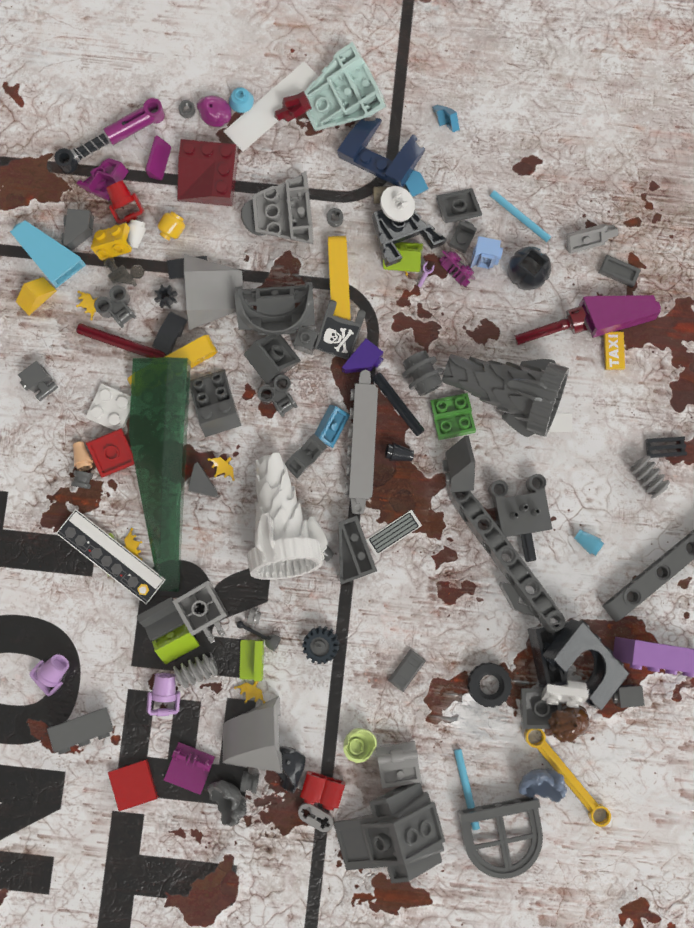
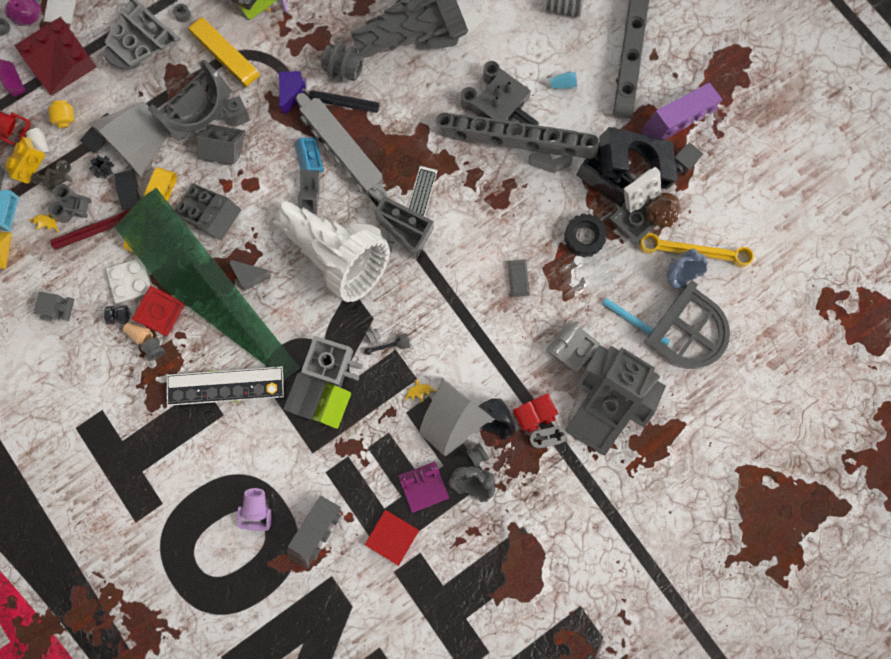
camera: 40 degrees left, 5 degrees down
yellow piece [124,528,143,561] -> none
lavender piece [146,673,180,717] -> none
light grey piece [173,652,218,688] -> none
yellow piece [207,457,235,481] -> none
lime panel [239,640,264,681] -> none
dark grey piece [258,375,298,417] -> none
black wheel [302,626,340,665] -> none
flag [314,300,366,360] -> none
yellowish green hair [343,728,377,763] -> none
black cone [385,442,414,462] -> none
bright green slope [430,393,476,440] -> none
dark grey slope [442,436,475,492] -> none
none -> black wheel [104,305,130,325]

